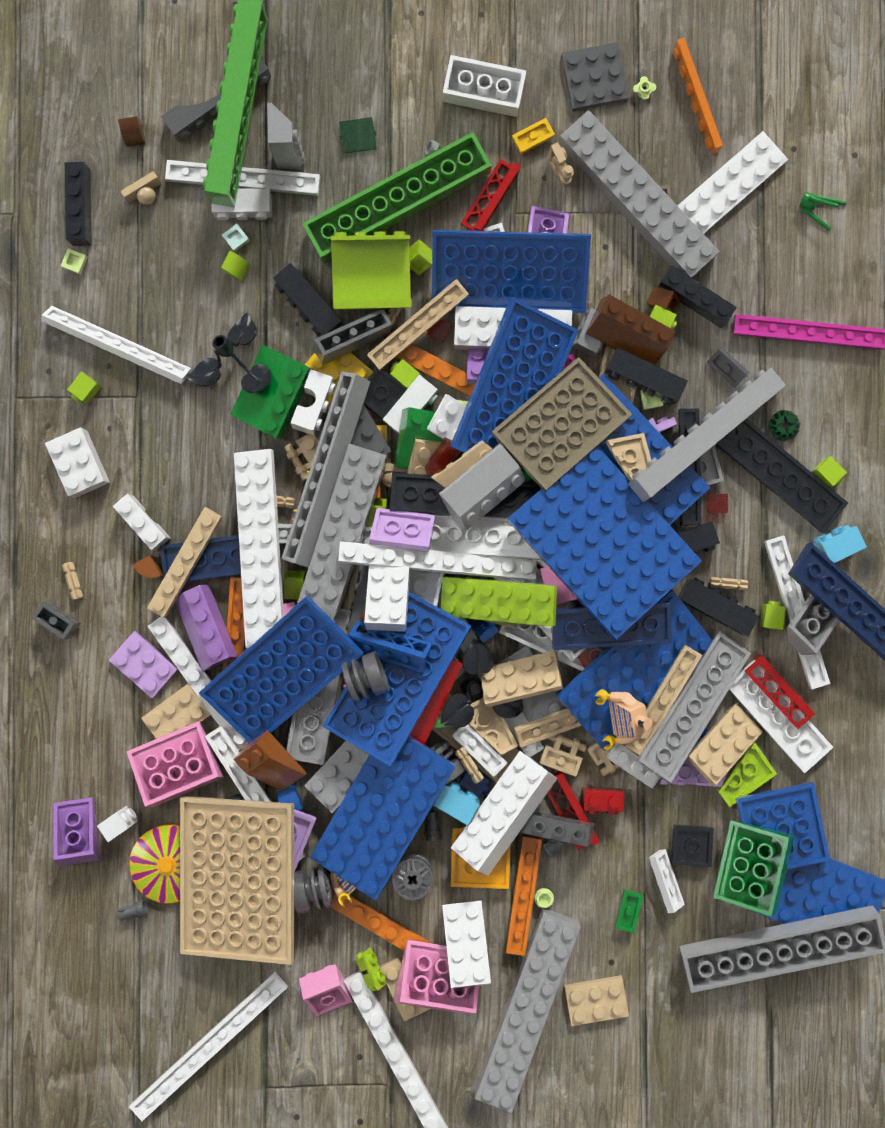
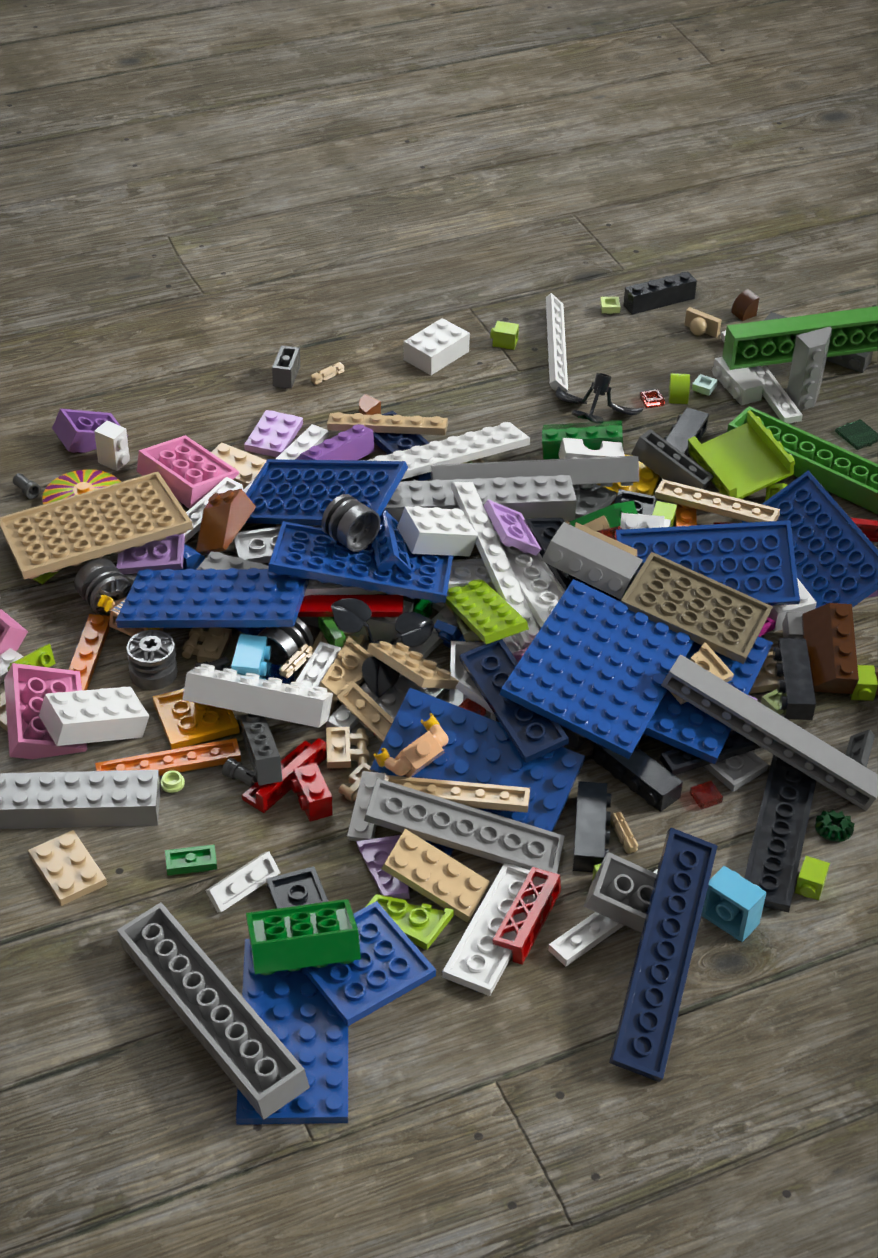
camera: 65 degrees right, 45 degrees down
white arch [113,493,171,551] -> none
none -> clear red tile [640,389,665,409]

